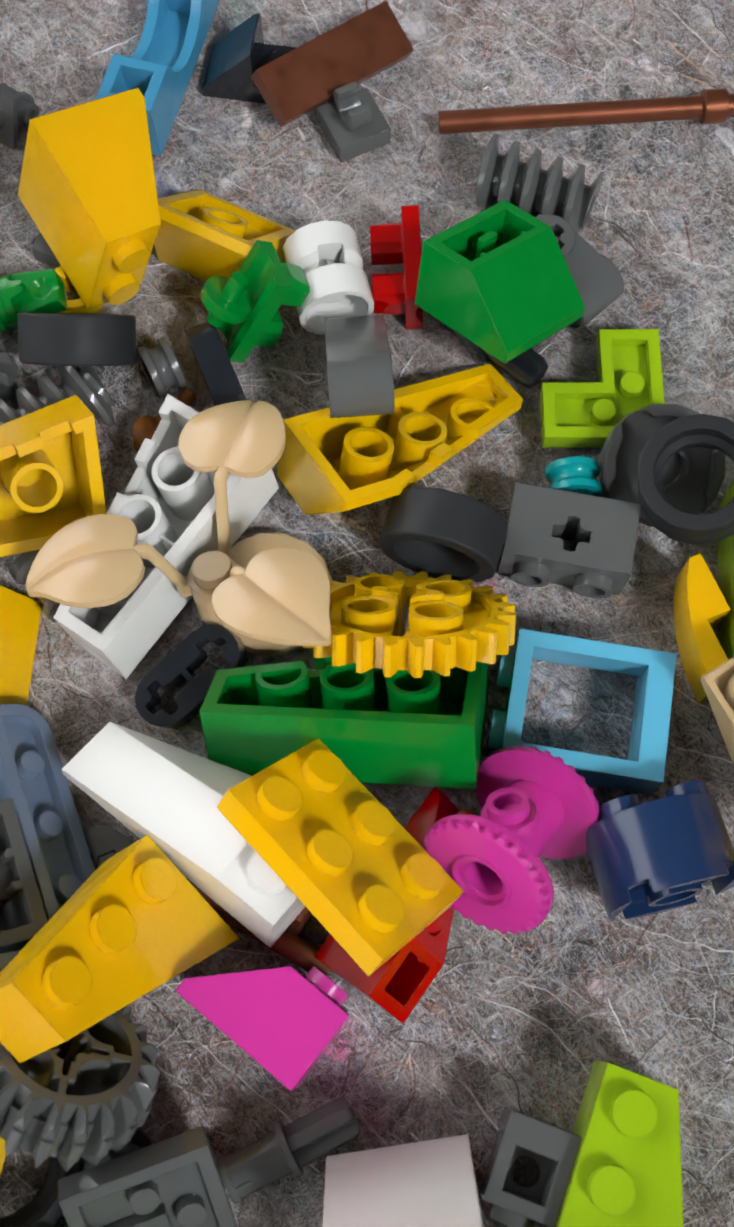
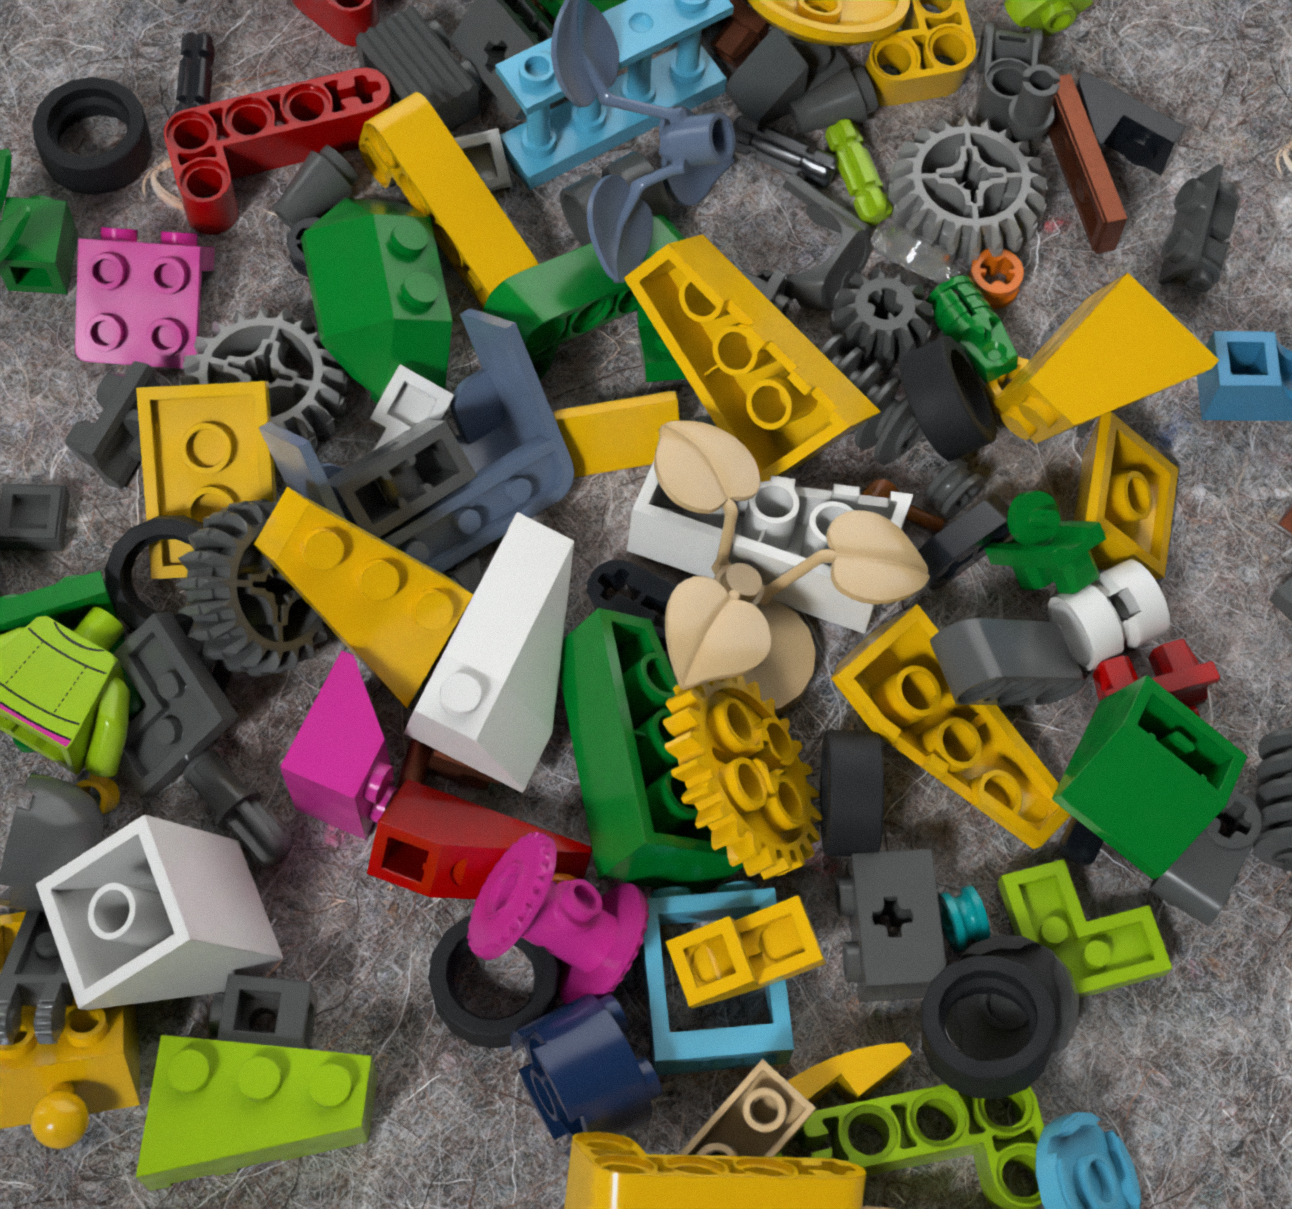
camera: 70 degrees right, 5 degrees down
yellow plate [216,738,464,976] -> none
none -> black tyre [428,915,559,1049]
none -> yellow slope [665,895,827,1009]

